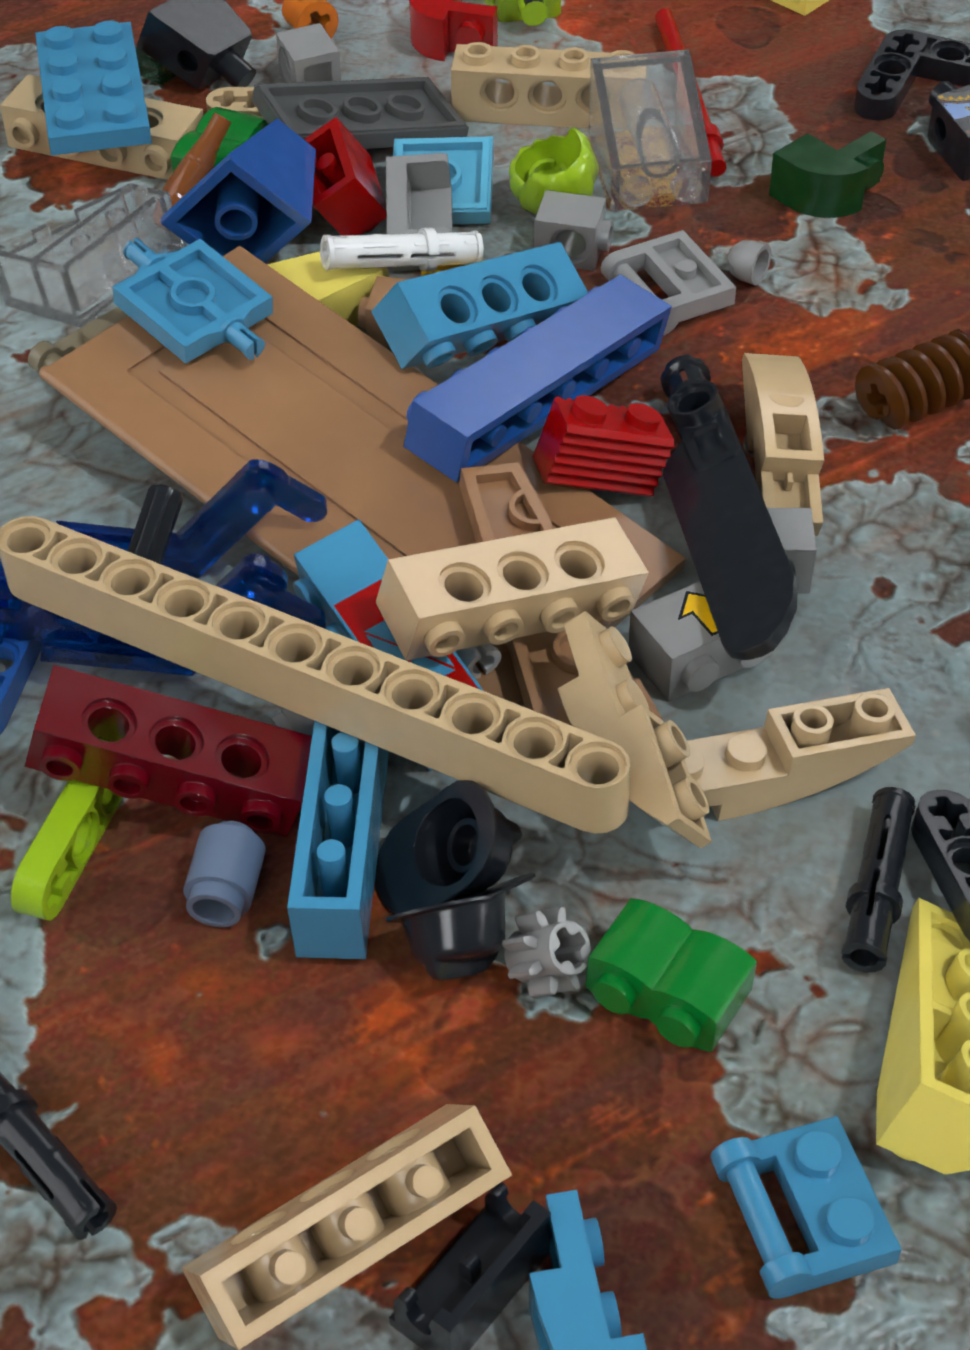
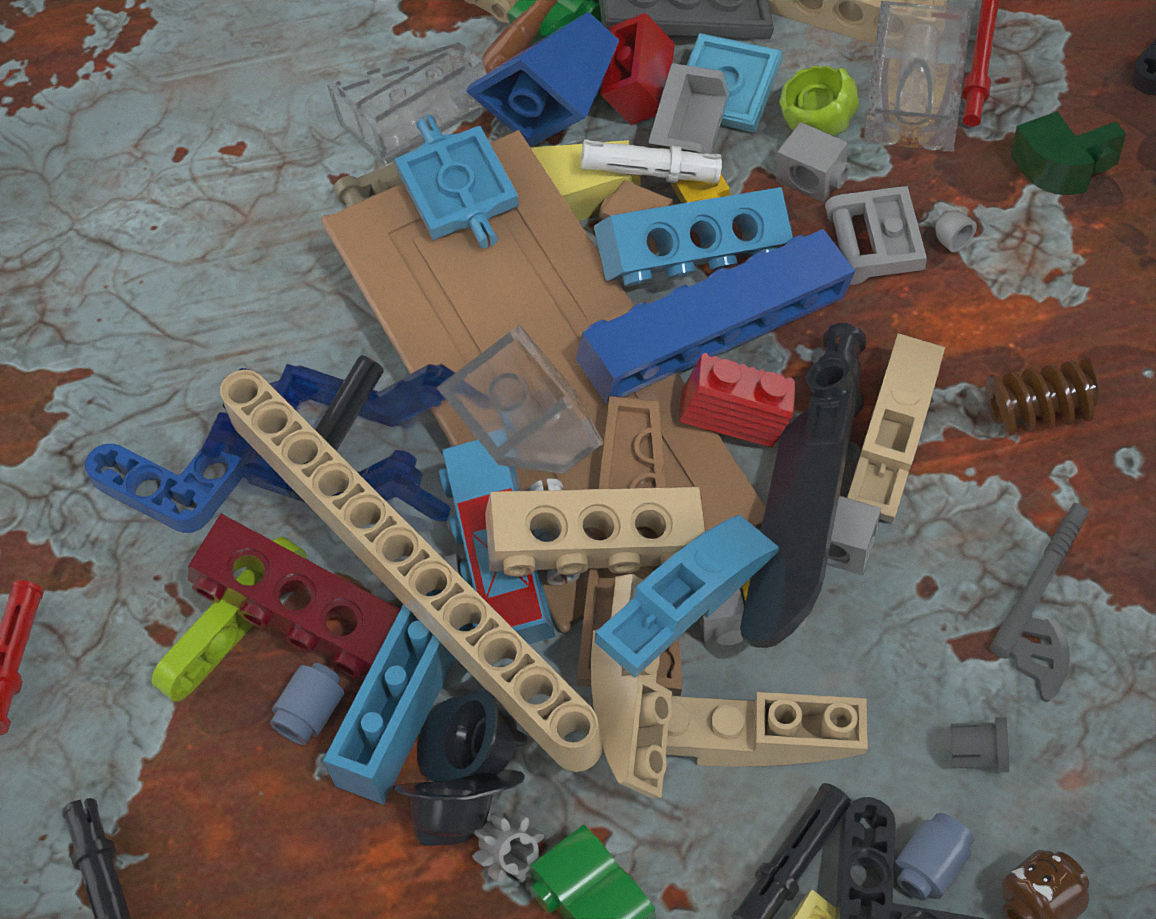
camera: 25 degrees right, 10 degrees up
none -> clear slope [437,325,604,474]
none -> dark azure slope [594,514,779,678]

